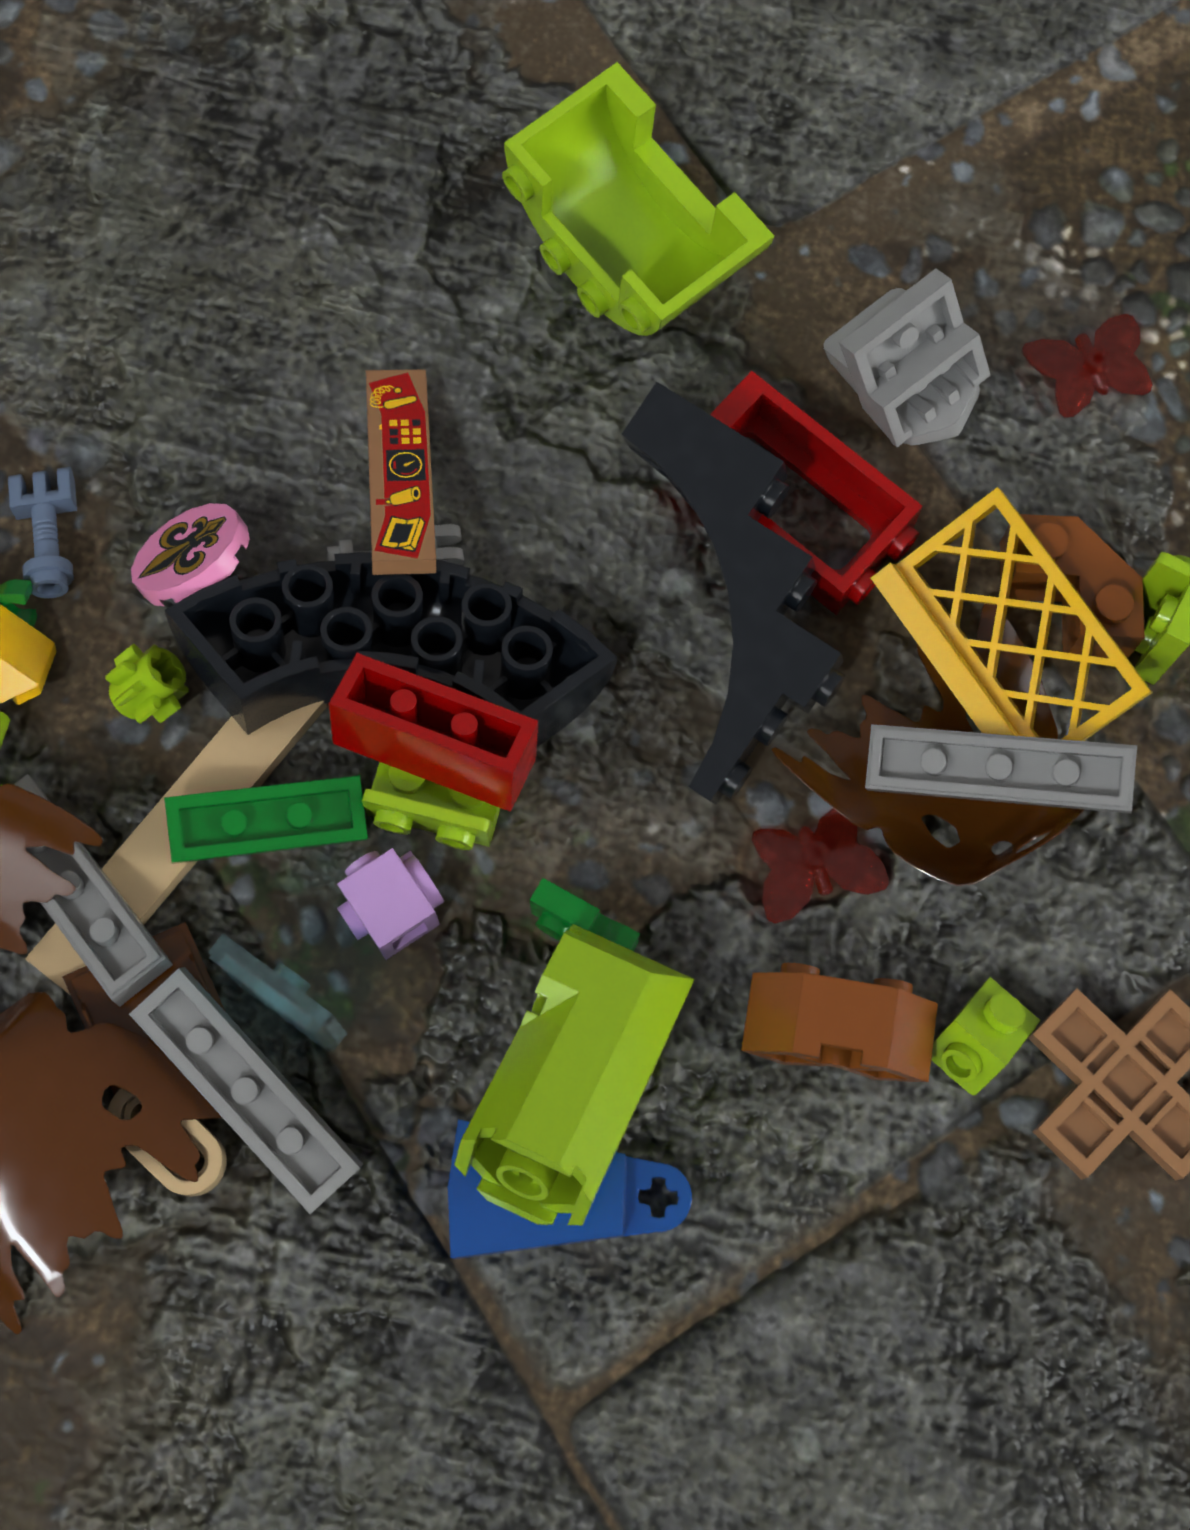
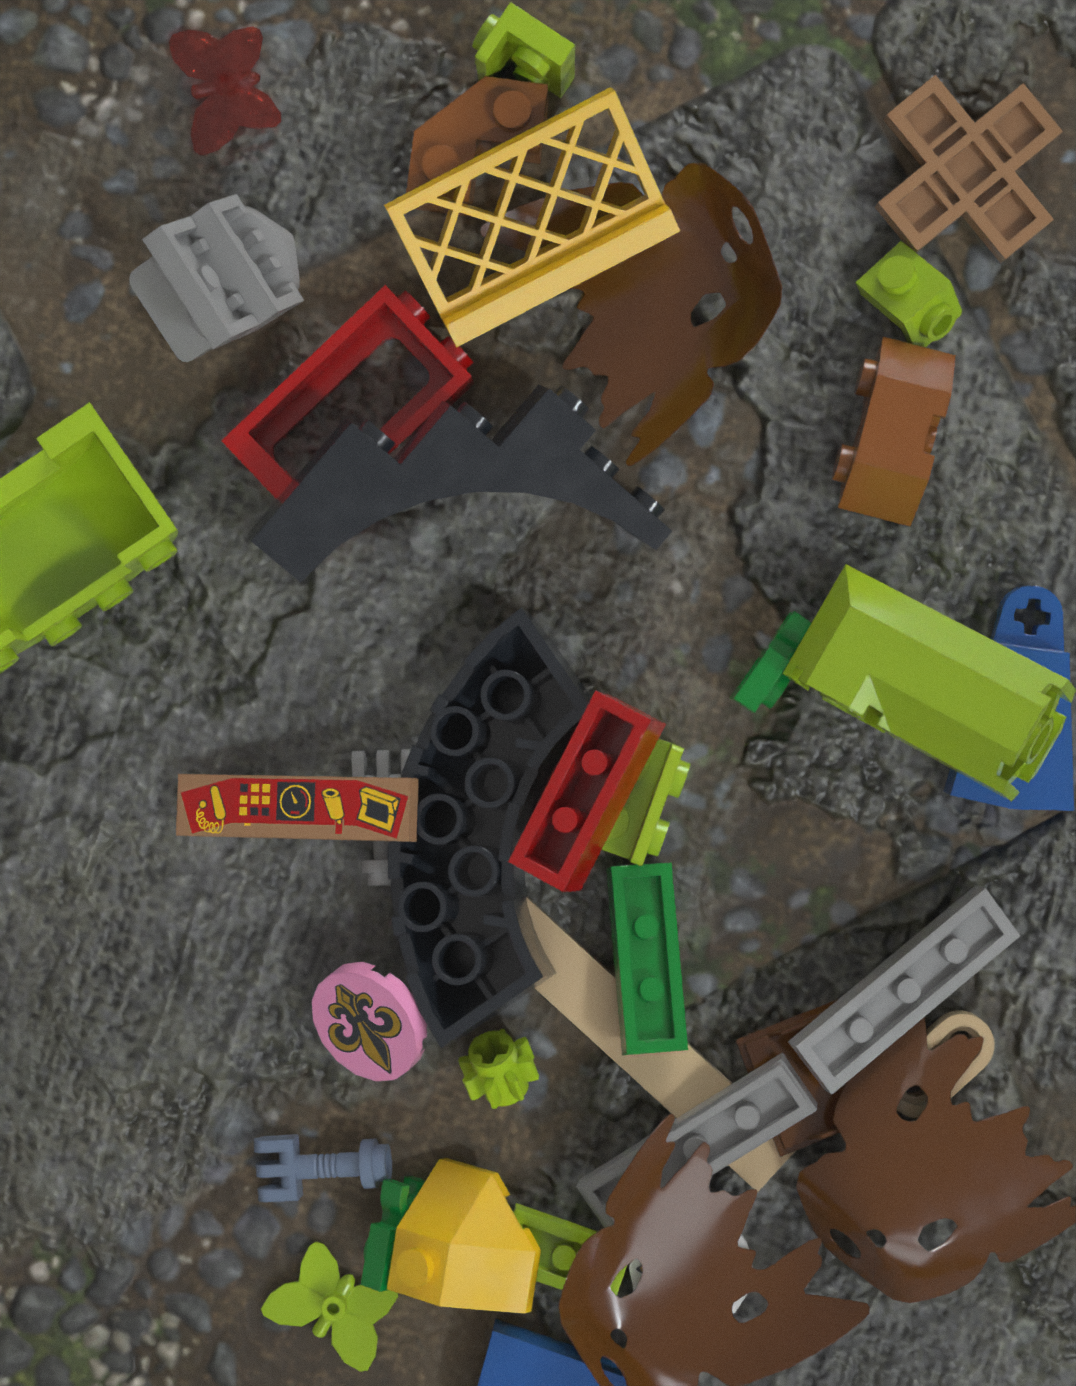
camera: 80 degrees left, 15 degrees up
clear light blue plate [208,934,347,1052] -> none
lavender brick [337,848,444,960] -> none
clear red piece [752,808,890,924] -> none
light grey tile [865,724,1137,814] -> none

